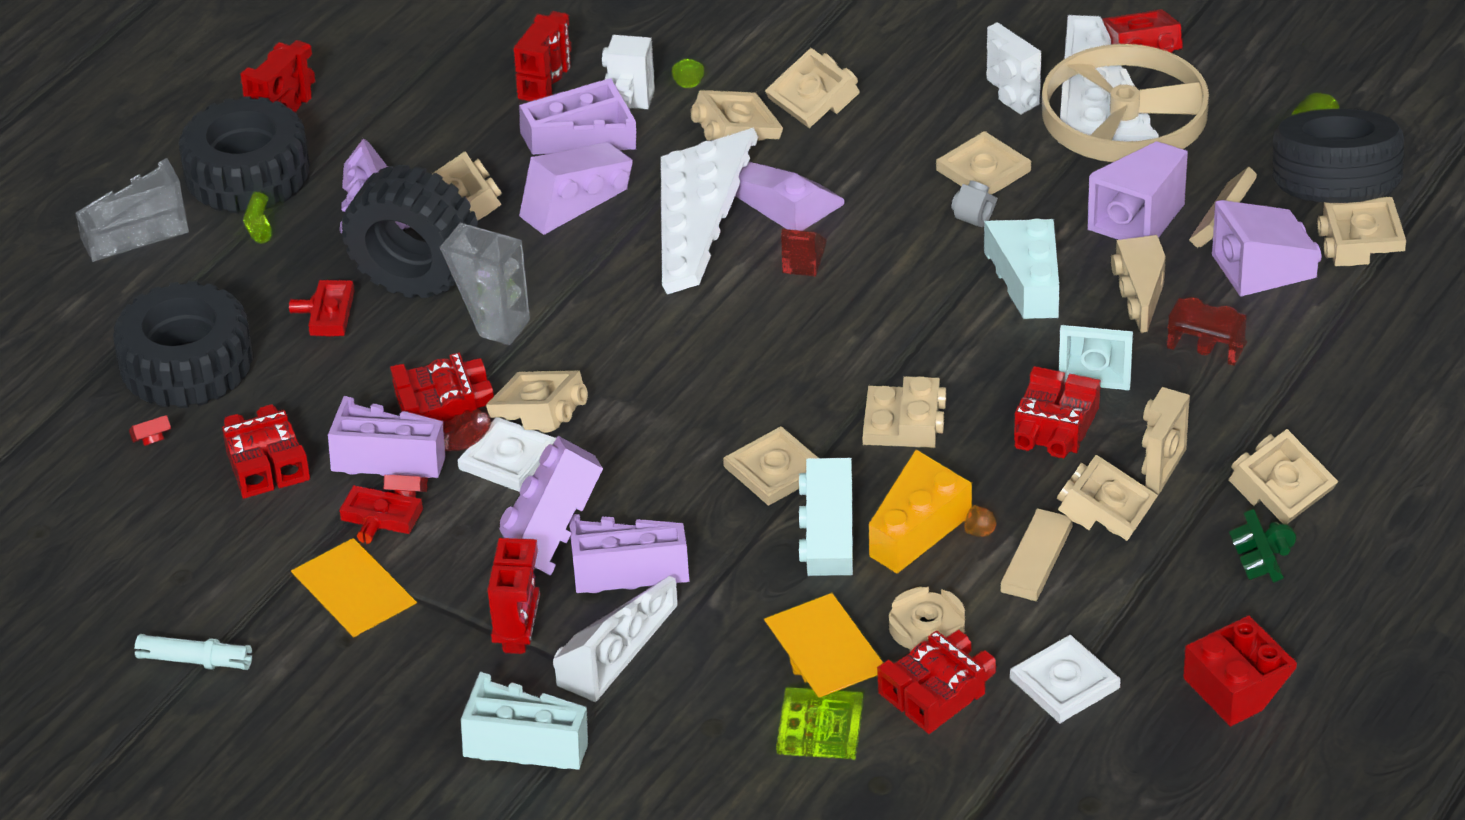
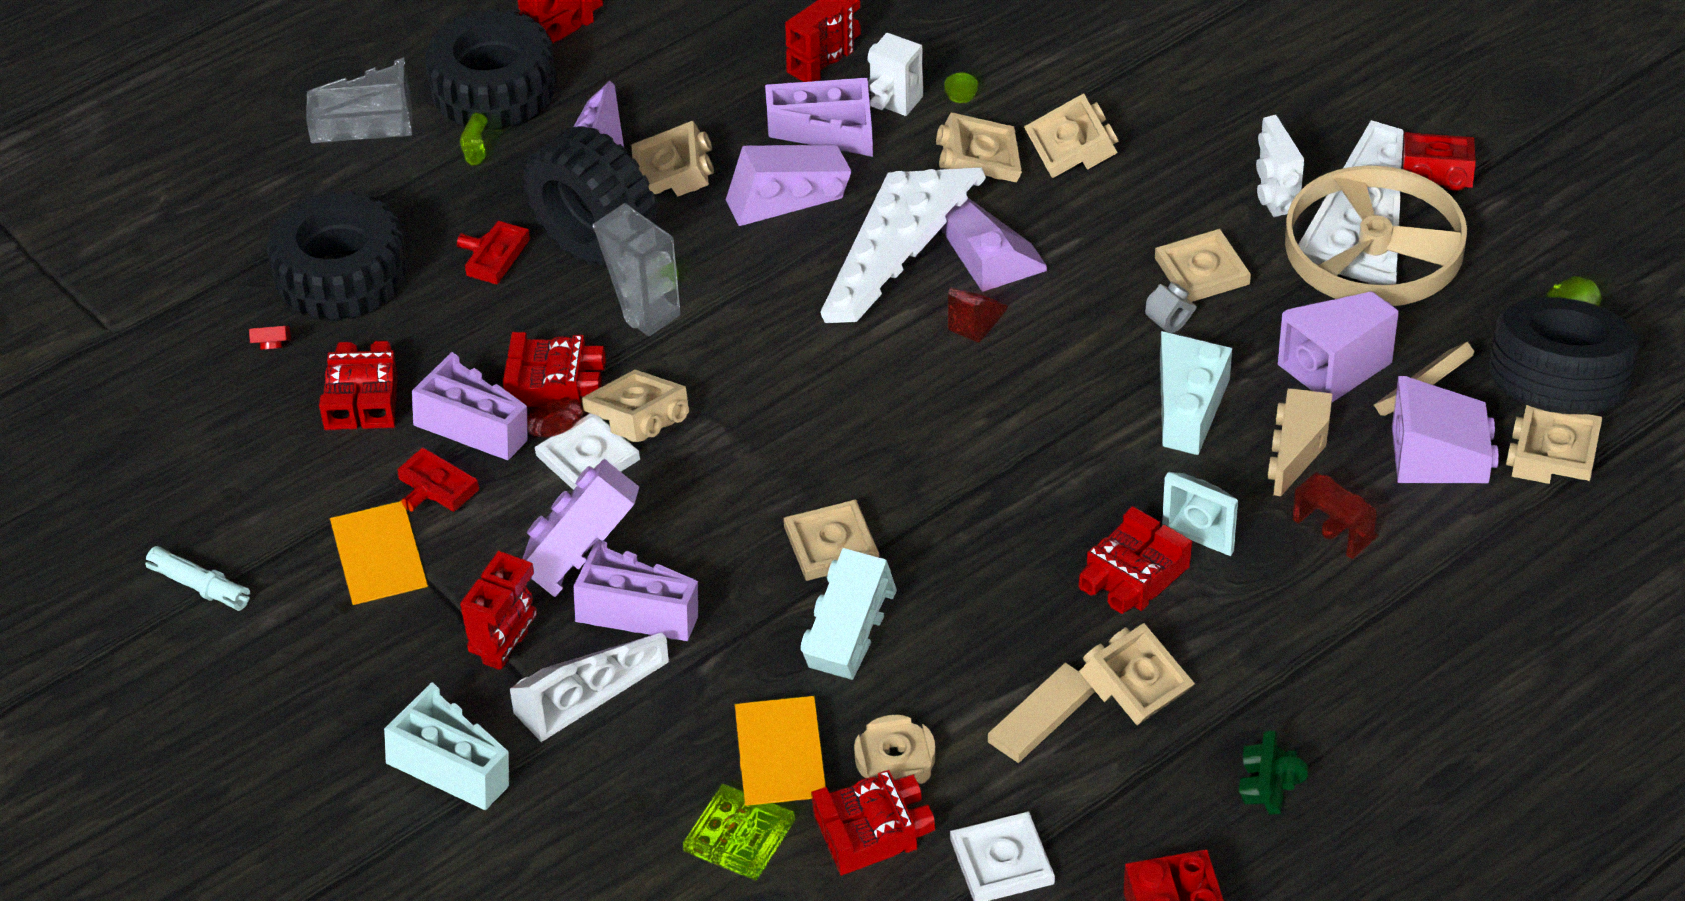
camera: 20 degrees right, 5 degrees up
plate [384,475,428,498] -> none
tan plate [863,377,946,448] -> none
light orange wedge [869,450,972,574] -> none
clear orange hinge [964,505,996,537] -> none
tan plate [1142,387,1190,495] -> none
tan plate [1229,429,1338,525] -> none

